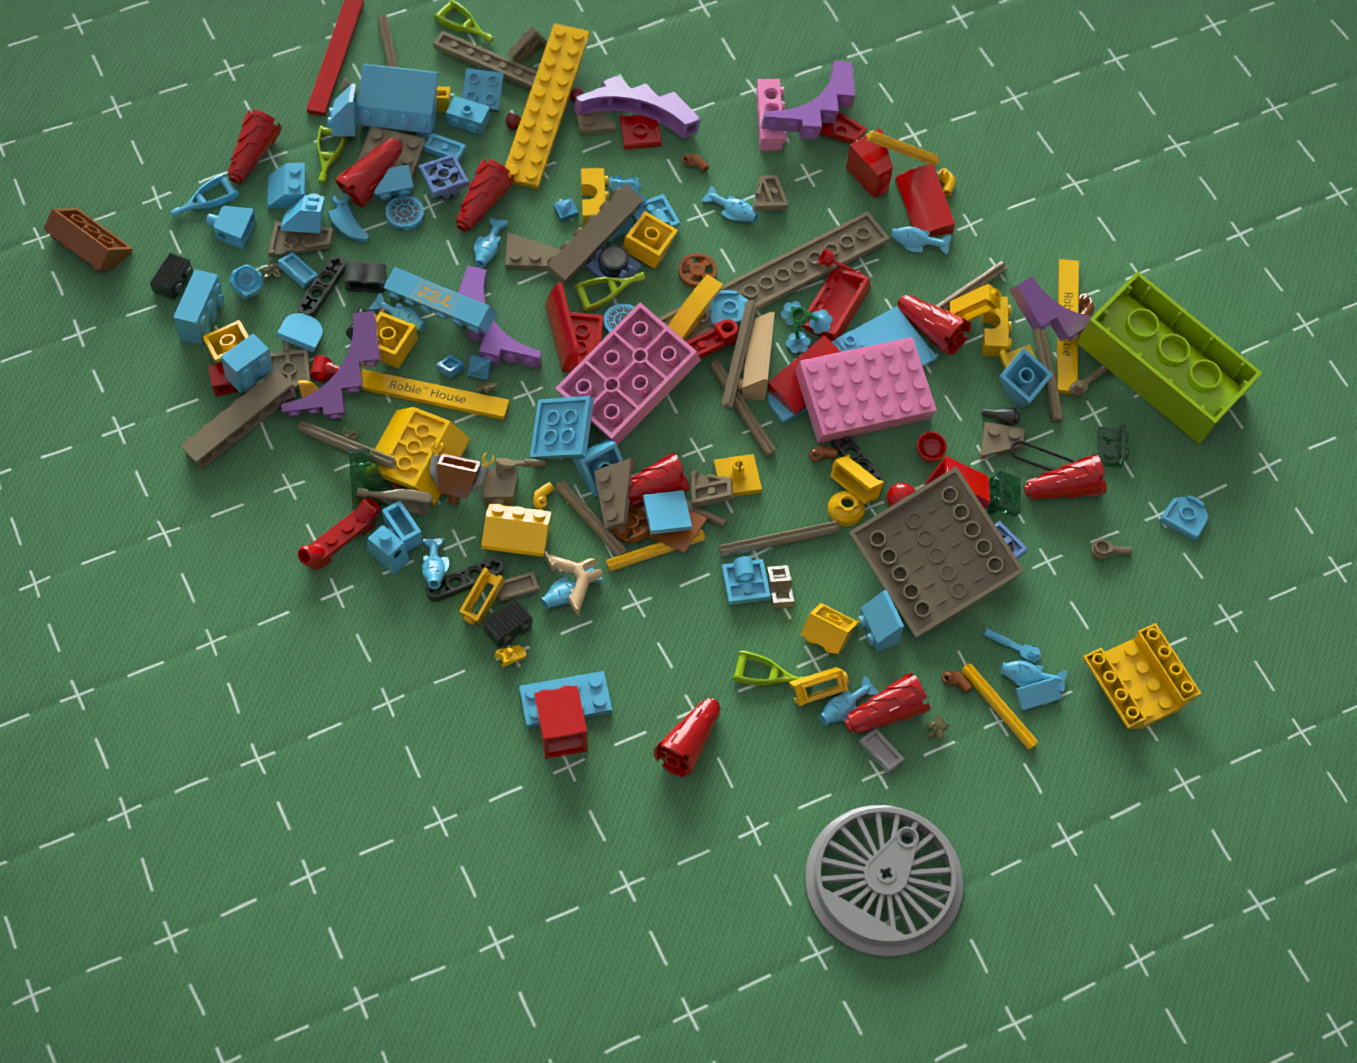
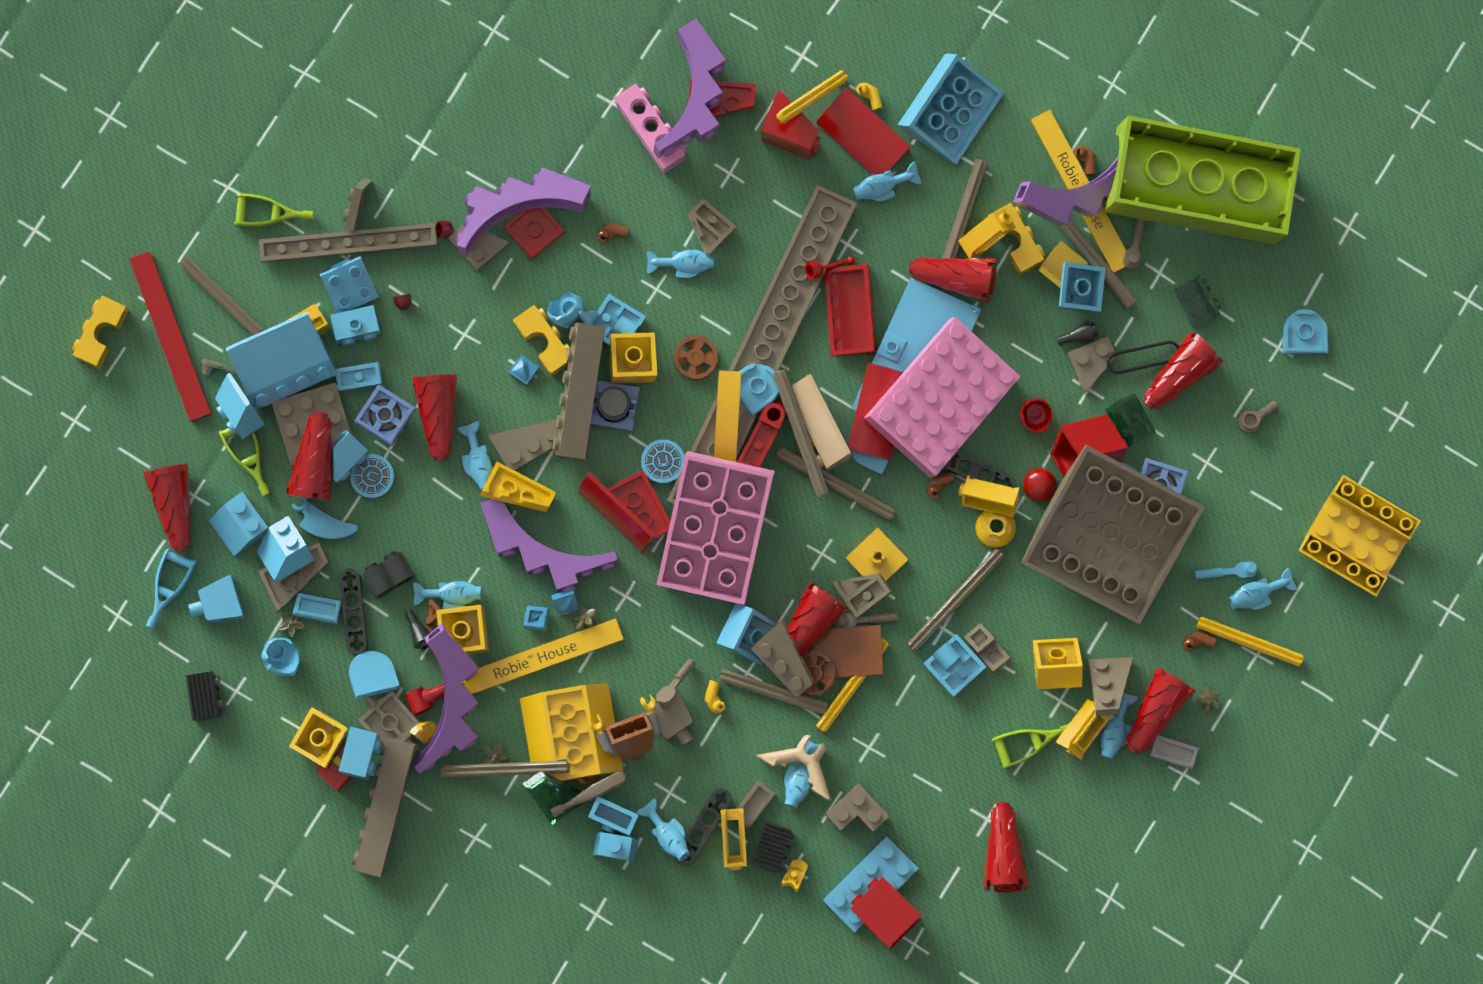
camera: 30 degrees left, 20 degrees up
dark orange slope [44,208,133,271] -> none
medium azure brick [173,269,224,345] -> none
red plate [297,498,381,570] -> none
medium azure brick [383,267,497,334] -> none
yellow slope [481,504,551,557] -> none
yellow plate [505,24,590,190] -> none
medium azure plate [530,396,594,459] -> none
lime piece [574,272,646,312] -> none
medium azure tile [642,490,692,535] -> none
medium azure plant [781,301,833,354] -> none
light grey piece [805,805,963,957] -> none
medium azure slope [857,590,904,652] -> none
medium azure tile [1015,677,1062,710] -> none
none -> yellow arch [72,296,129,370]
none -> yellow wing [479,462,556,512]
none -> dark tan brick [825,783,890,833]
none -> medium azure slope [898,54,1004,165]
none -> dark tan wing [1088,657,1133,716]

